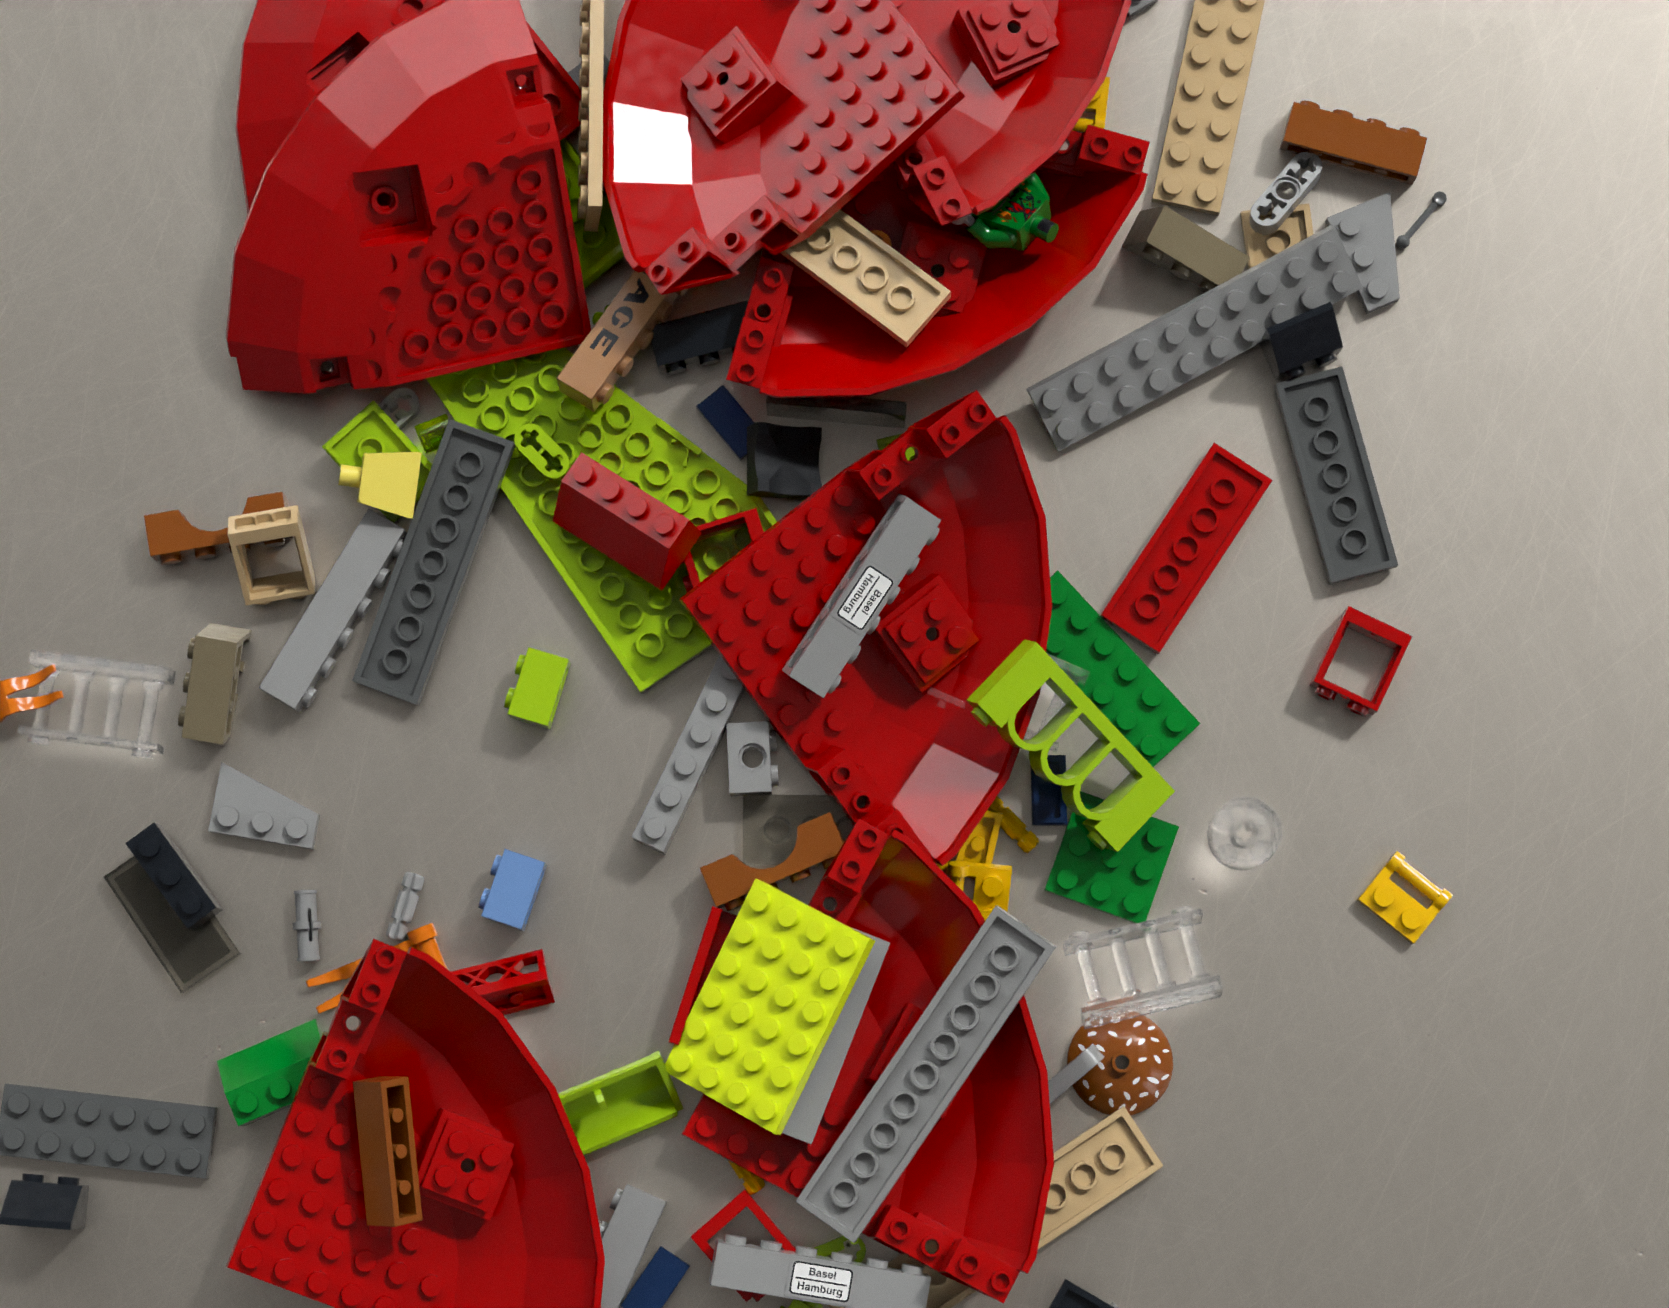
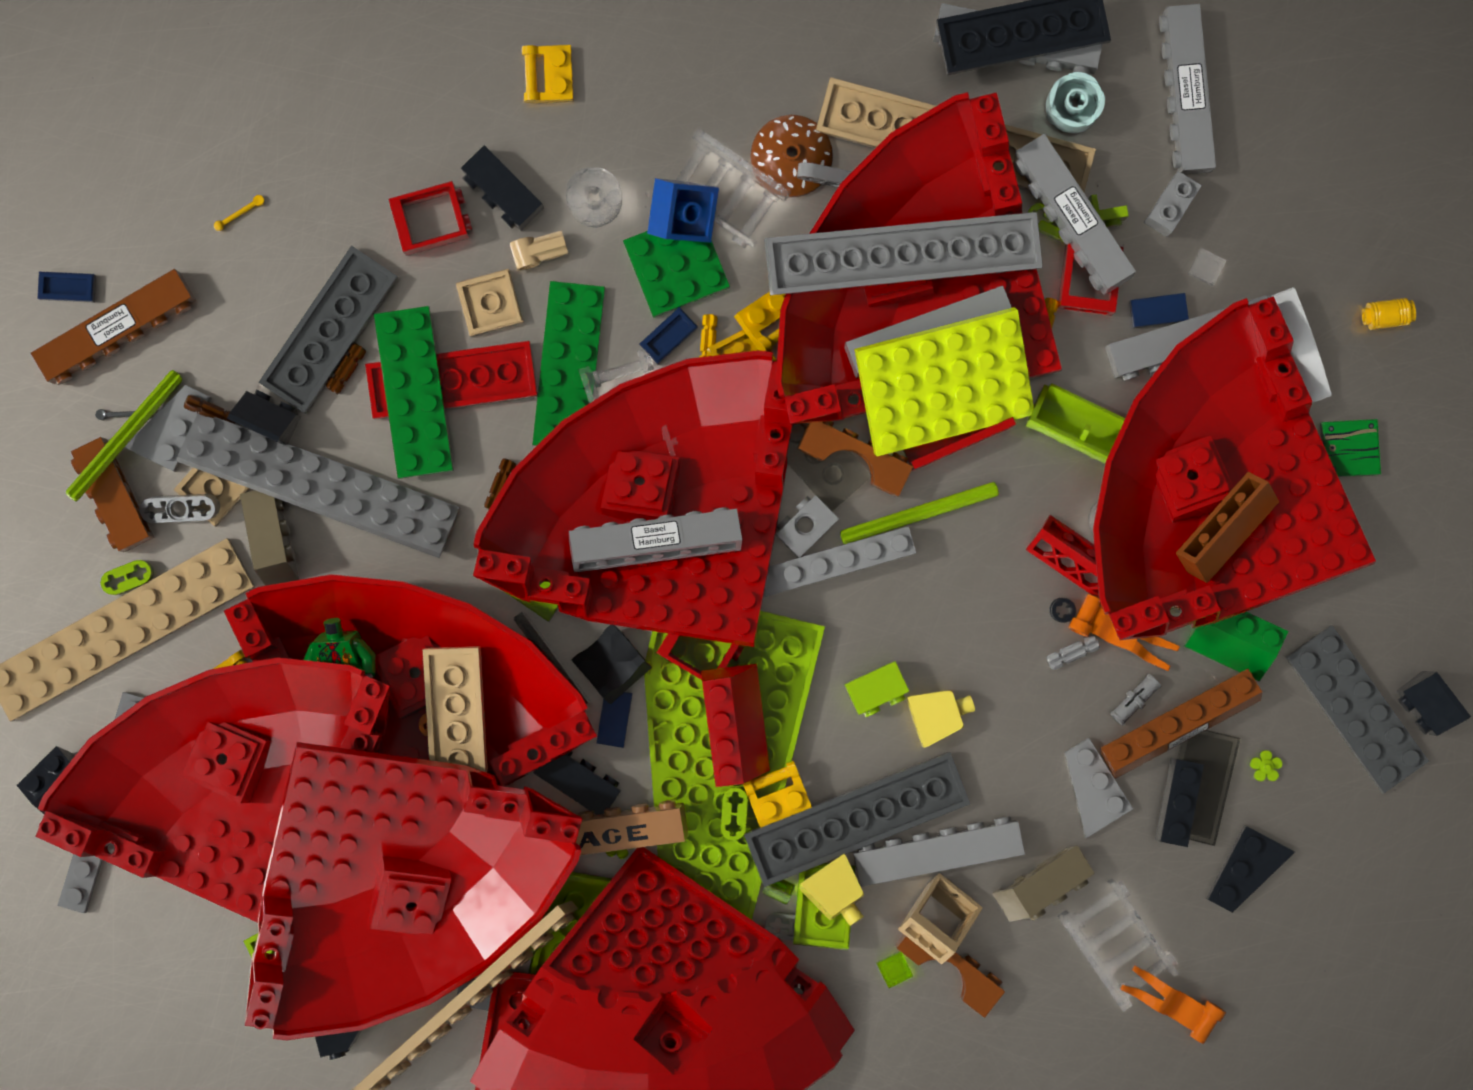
camera: 135 degrees left, 5 degrees up
medium blue brick [478,849,547,931] -> none
lime fence [966,639,1175,852] -> none
none -> dark orange brick [31,269,197,385]
none -> dark blue tile [37,271,96,303]
none -> lime axle [66,370,182,502]
none -> lime beam [100,560,154,595]
none -> reddish brown axle [184,395,236,424]
none -> yellow hinge [214,195,265,231]
none -> reddish brown axle [326,343,366,394]
none -> green plate [374,306,454,479]
none -> tan tile [456,269,524,337]
none -> black brick [461,145,544,231]
none -> reddish brown axle [484,458,516,510]
none -> tan piece [510,230,568,271]
none -> blue slope [647,178,719,242]
none -> yellow plate [743,761,812,827]
none -> lime axle [840,482,999,544]
none -> clear neon green tile [876,951,913,988]
none -> light yellow torso [906,690,975,748]
none -> black bush [1049,598,1076,623]
none -> dark orange brick [1101,669,1262,779]
none -> black wing [1206,825,1295,913]
none -> lime plant [1250,750,1282,782]

